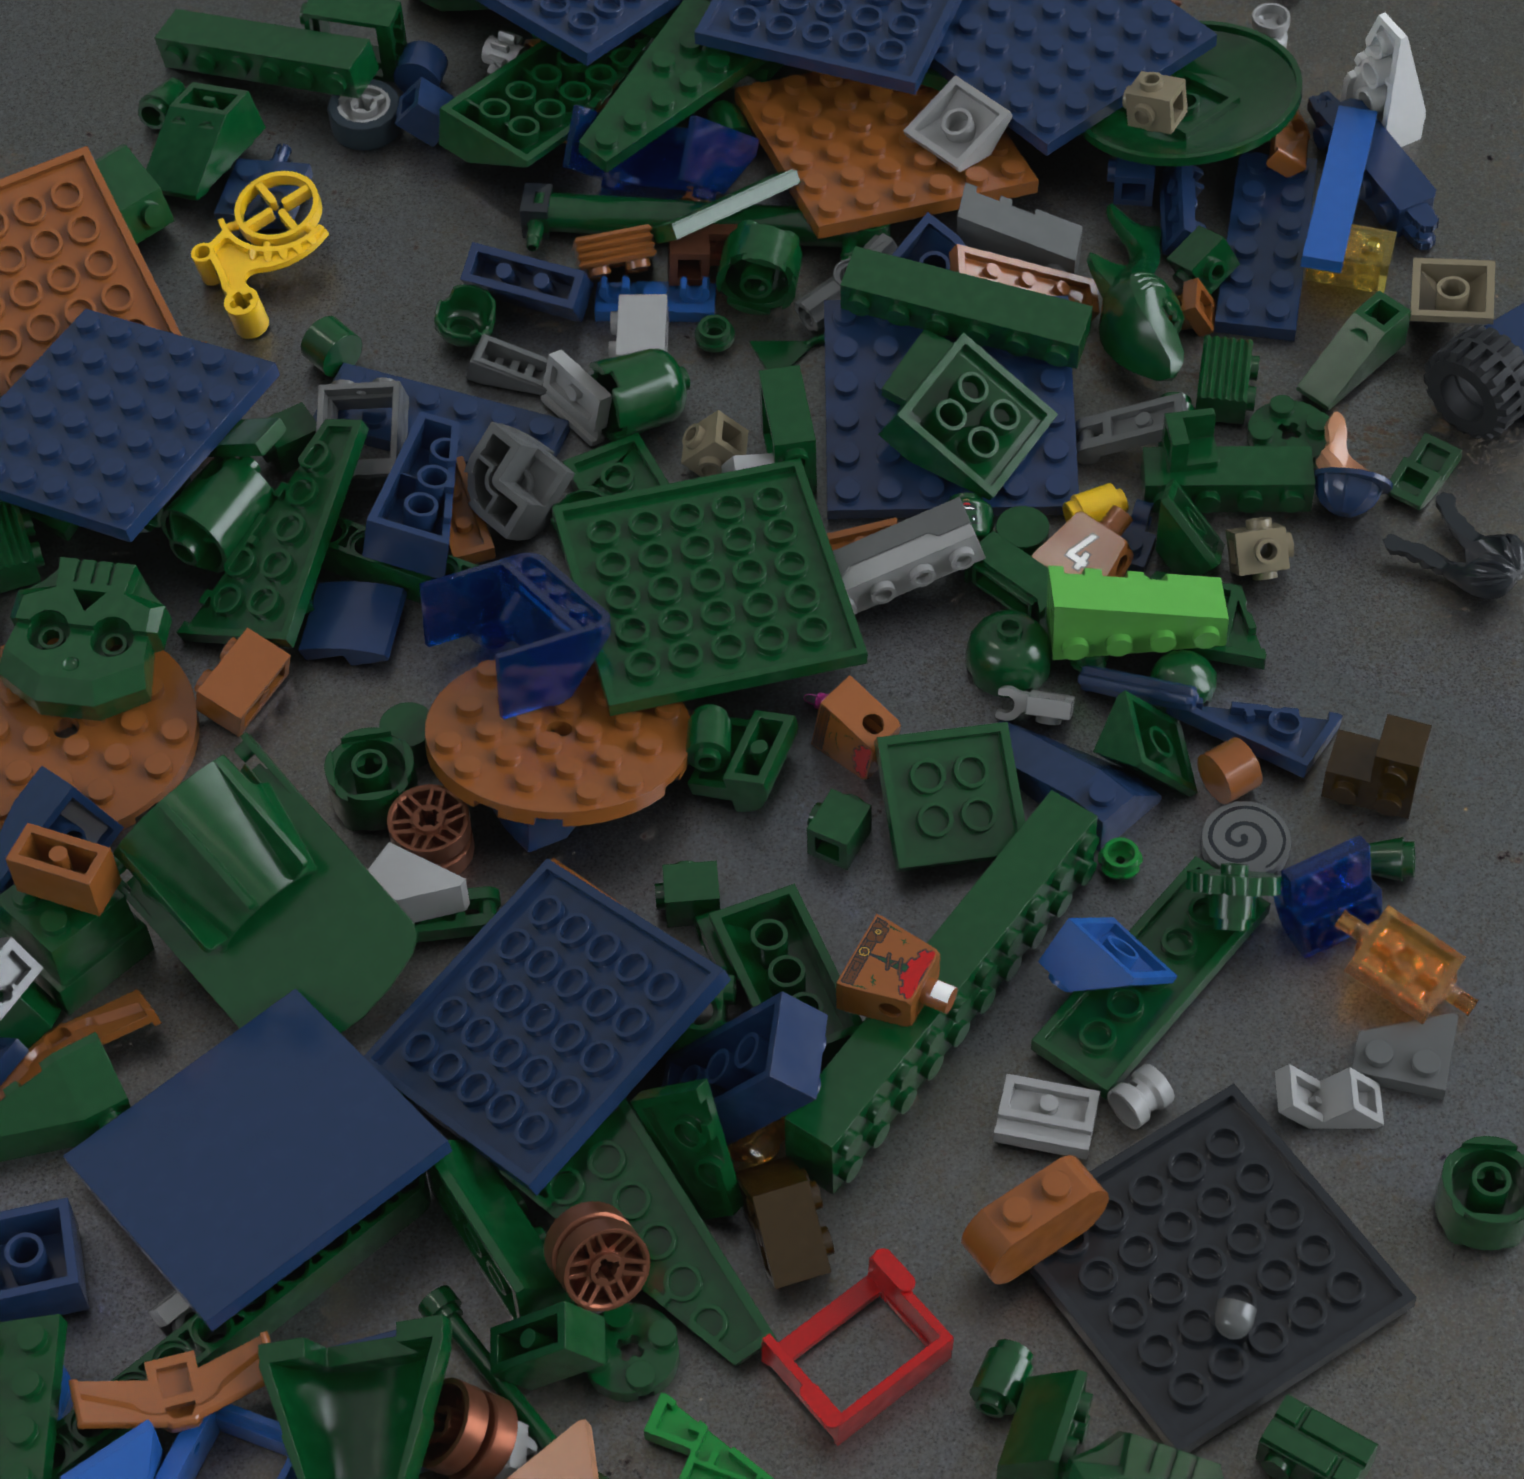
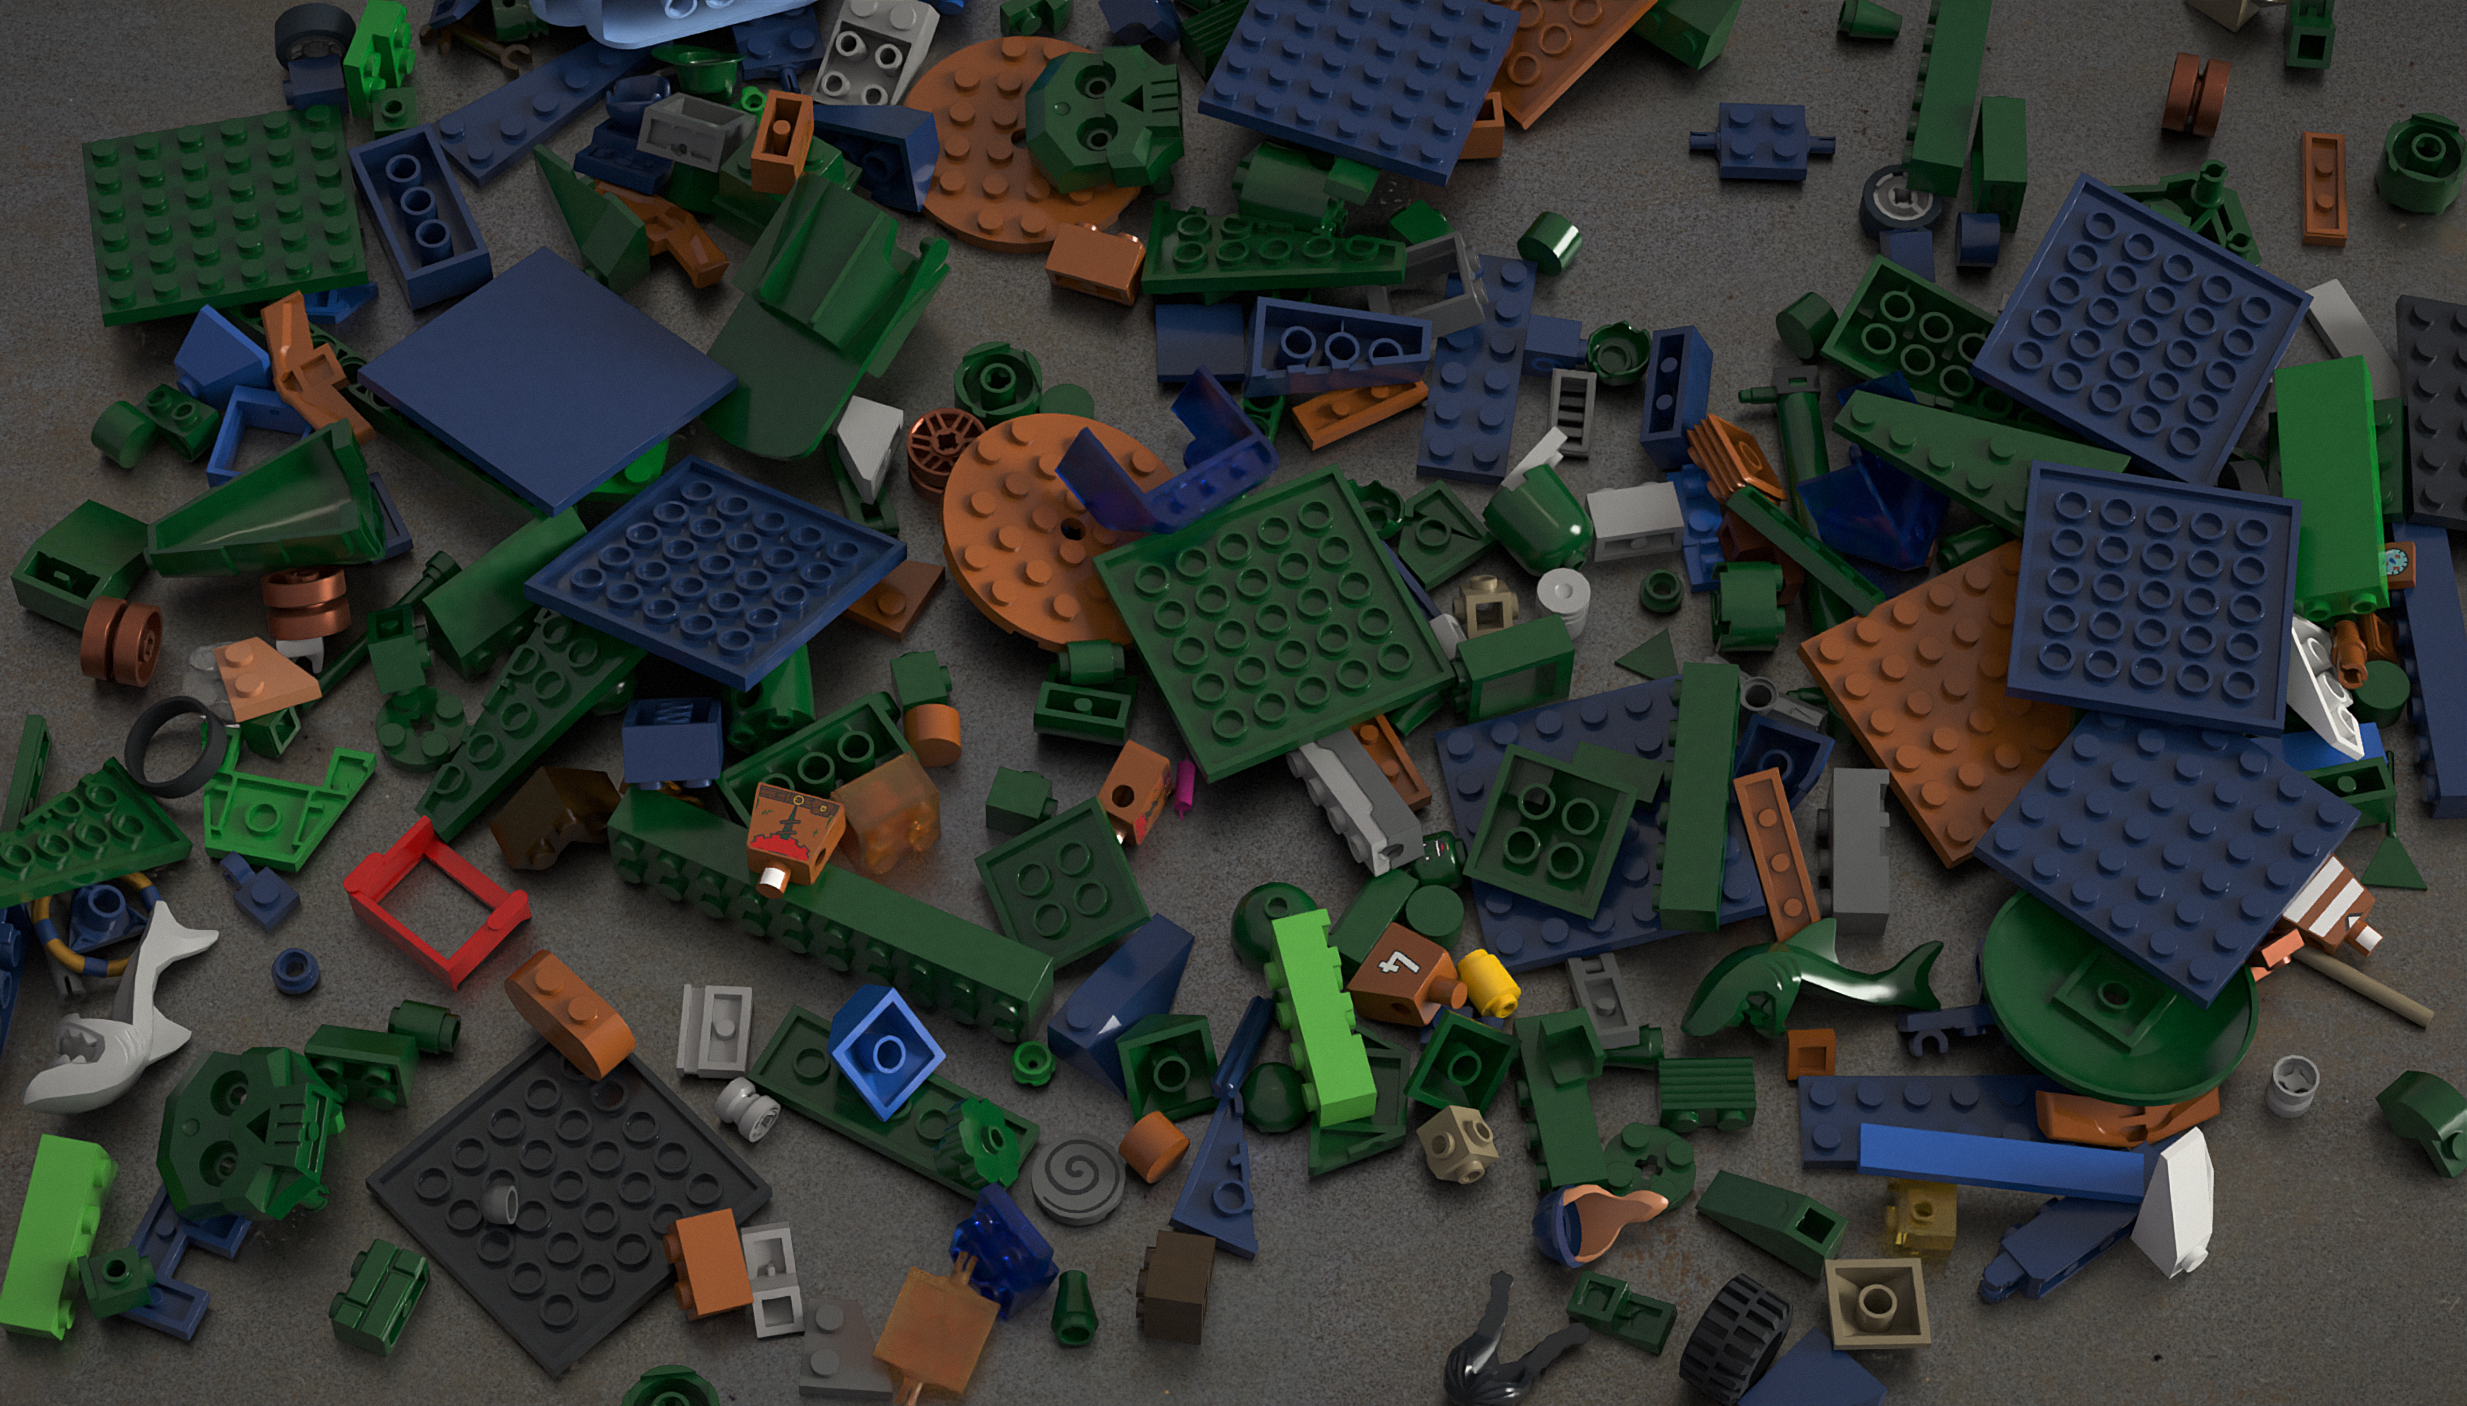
camera: 75 degrees right, 5 degrees up
dark green slope [146,82,266,201] -> none
yellow piece [191,171,329,339] -> none
dark grey brick [464,422,576,541] -> none
copper wheel [544,1201,650,1311] -> none
dark green wing [630,1078,744,1220] -> none
light grey slope [903,75,1013,172] -> none
light grey plate [995,685,1075,725] -> none
dark tan brick [1123,71,1187,134] -> none
dark green brick [1166,226,1240,294] -> none
none -> dark orange brick [663,1208,754,1321]
none -> clear orange brick [830,751,941,878]
none -> dark orange piece [903,704,962,767]
none -> dark blue brick [1522,314,1588,378]
none -> light grey piece [1533,568,1591,640]
none -> dark green piece [1775,292,1839,359]

